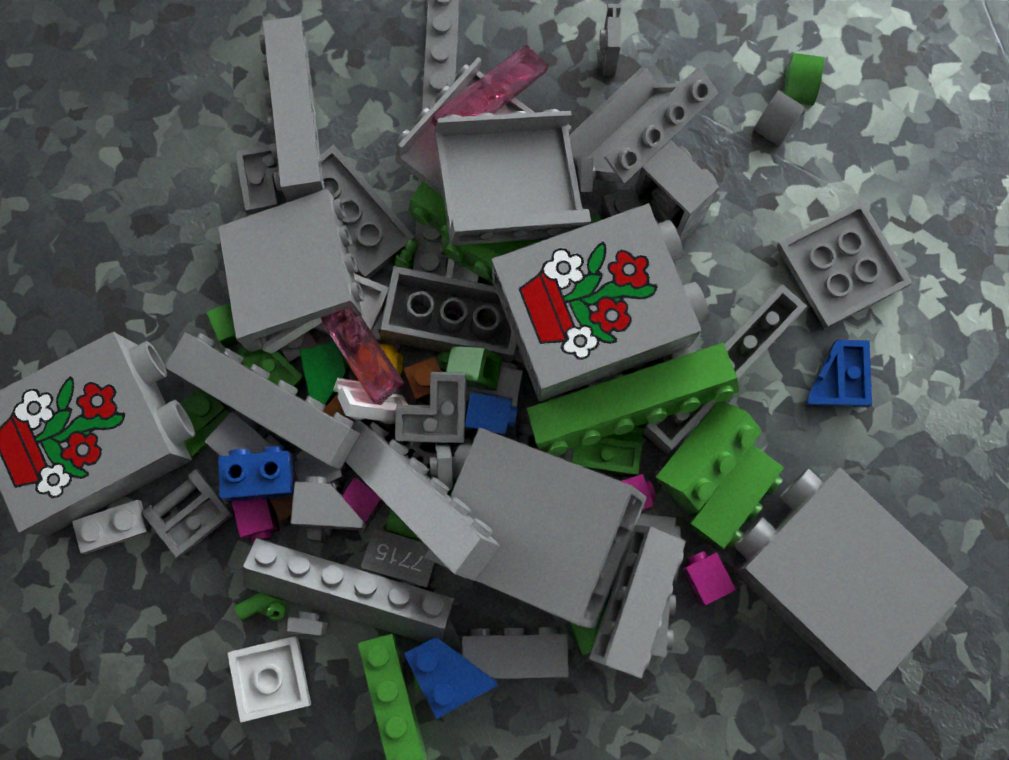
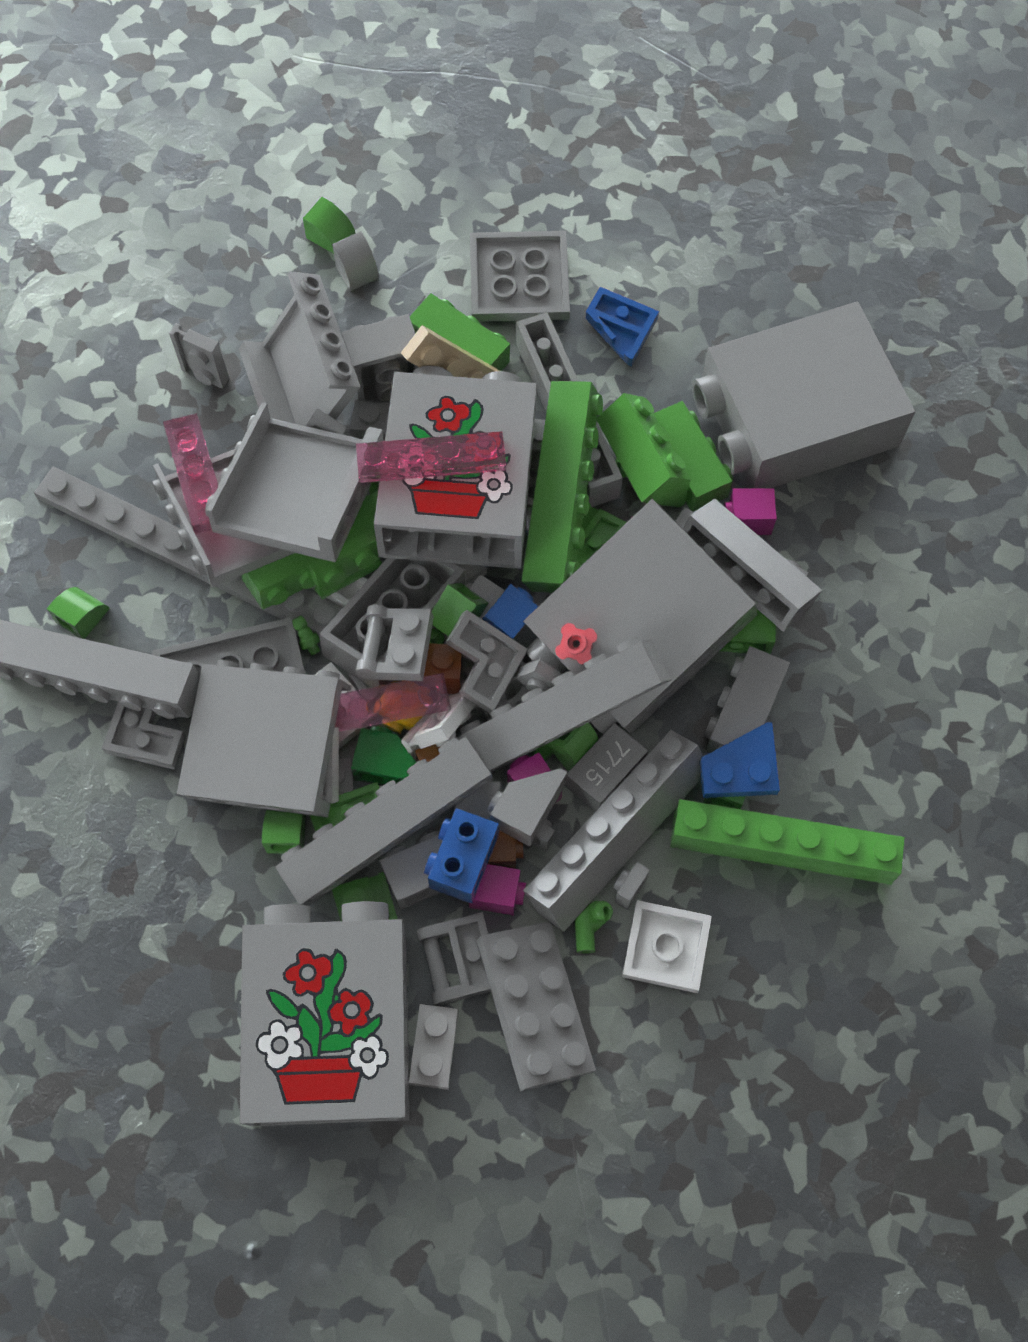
camera: 65 degrees left, 10 degrees down
none -> bright green brick [47,587,110,639]
none -> light grey plate [355,604,434,681]
none -> clear pink plate [356,431,506,483]
none -> tan plate [401,325,500,379]
none -> bright green brick [409,293,510,371]
none -> light grey plate [477,921,596,1092]
none -> coral plate [555,623,597,665]

